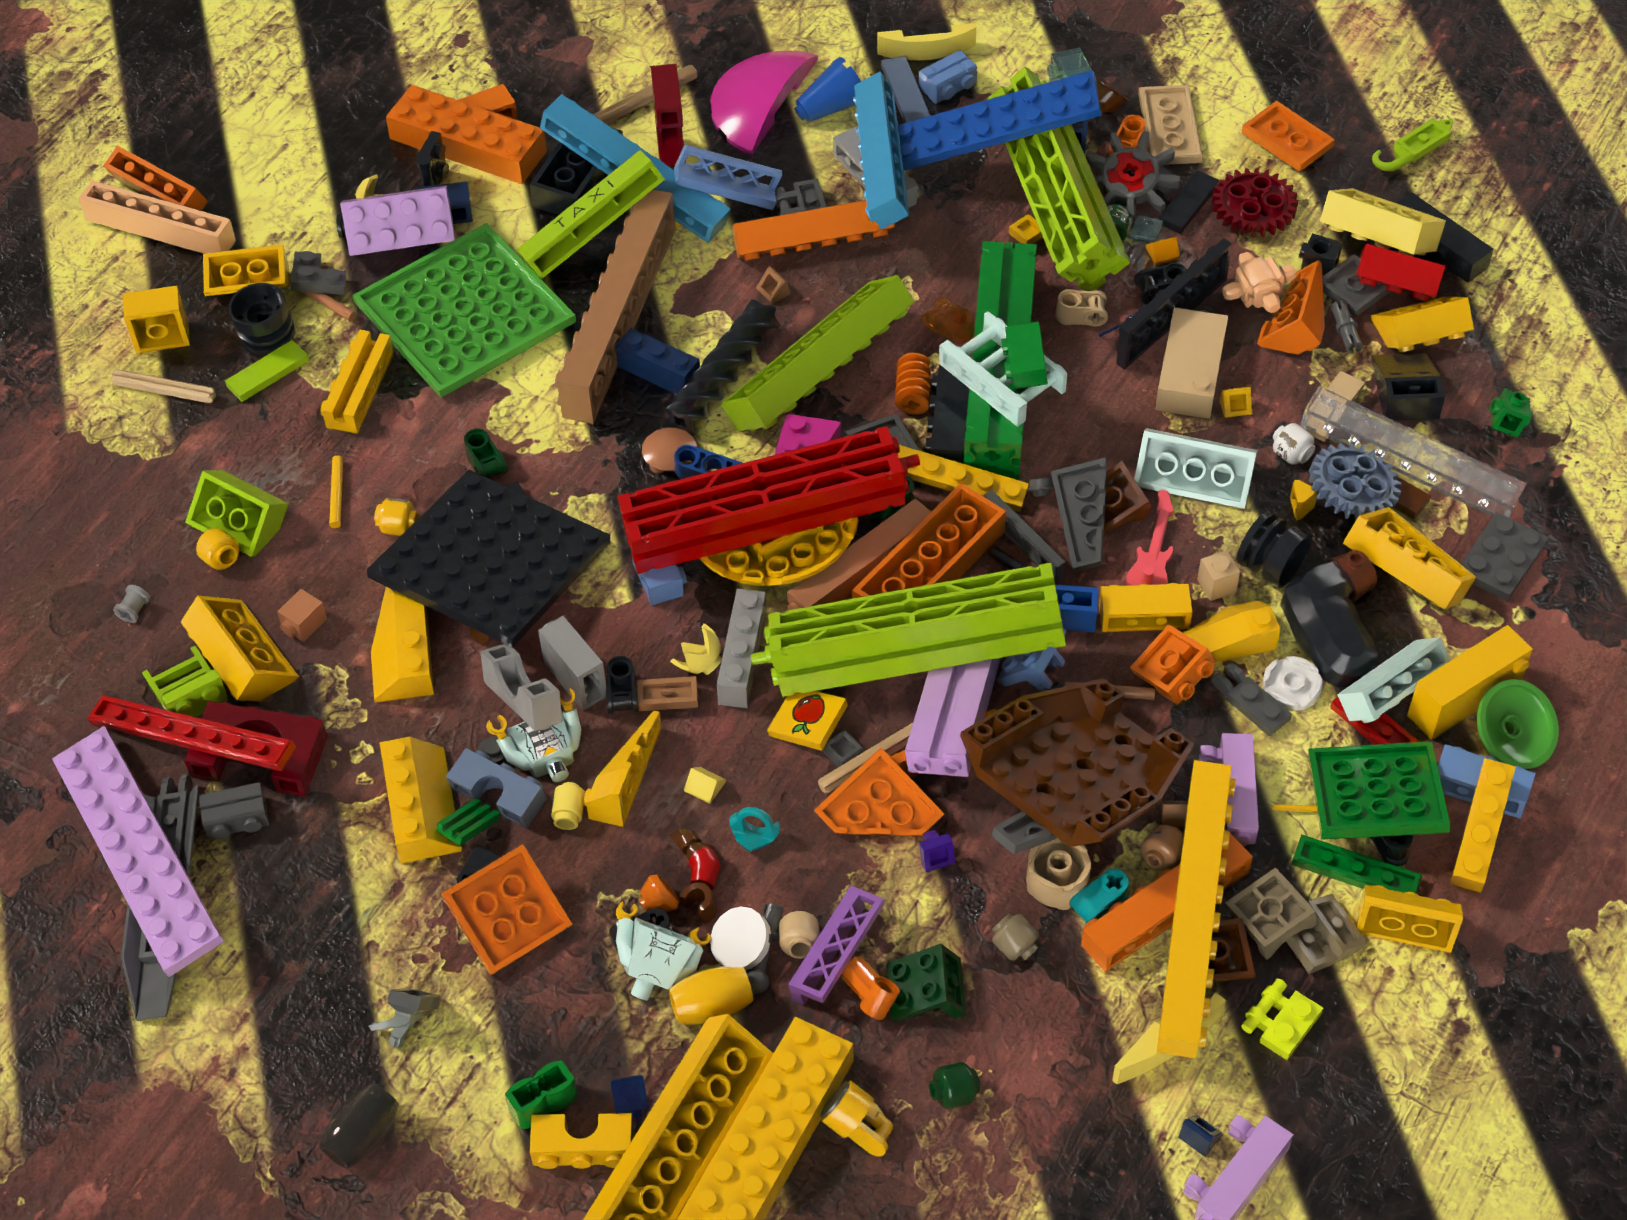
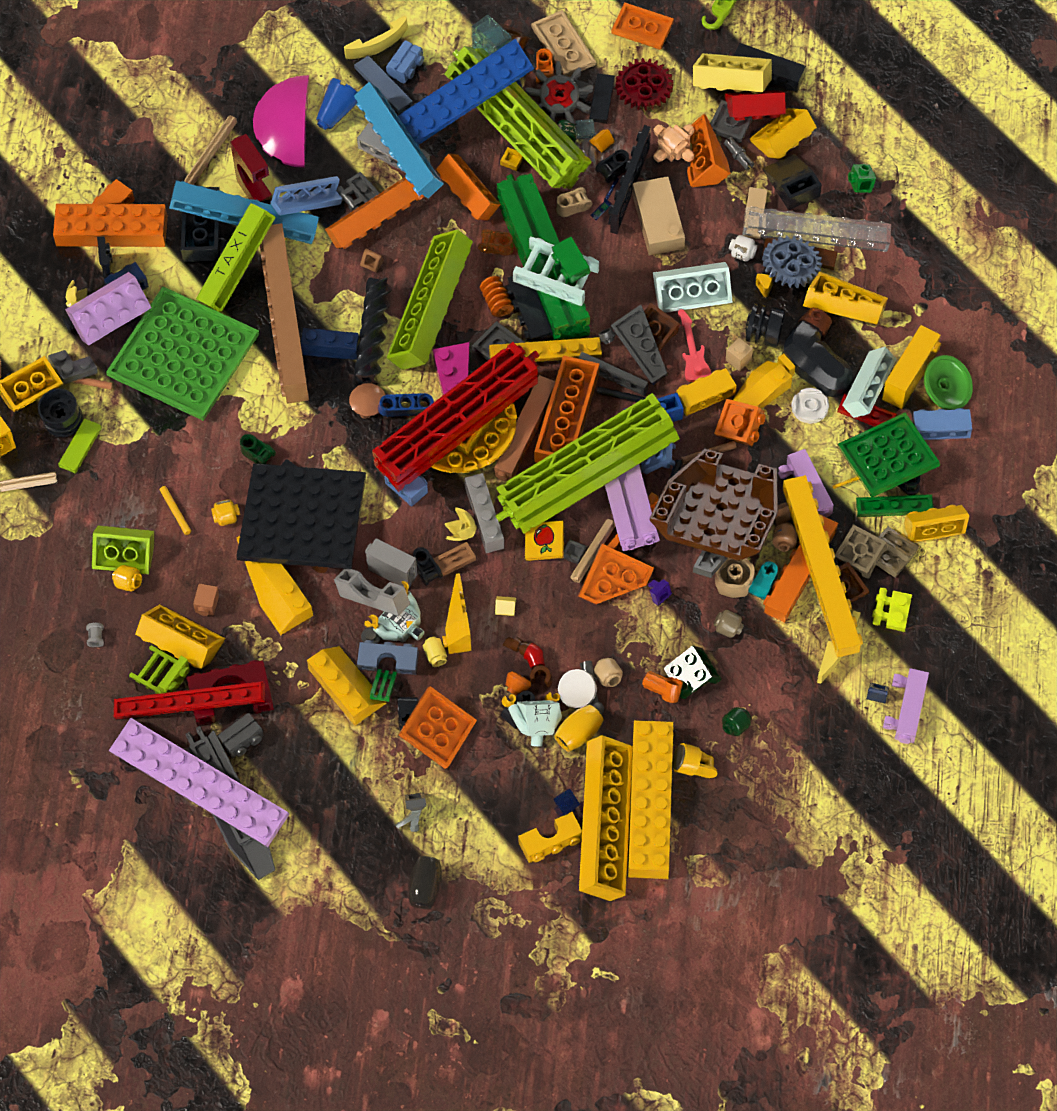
camera: 25 degrees left, 10 degrees up
yellow brick [321,329,394,434] -> none
green brick [505,1060,578,1129] -> none
teal piece [729,807,780,852] -> none
medium lavender fence [788,886,885,1006] -> none
dark grey hinge [1211,663,1292,736] -> none
yellow slope [1219,387,1252,418] -> none
black brick [1299,233,1343,276] -> none
yellow brick [1450,758,1516,893] -> none
dark grey plate [1461,512,1549,602] -> none
none -> orange brick [436,154,501,220]
none -> yellow plate [777,353,796,377]

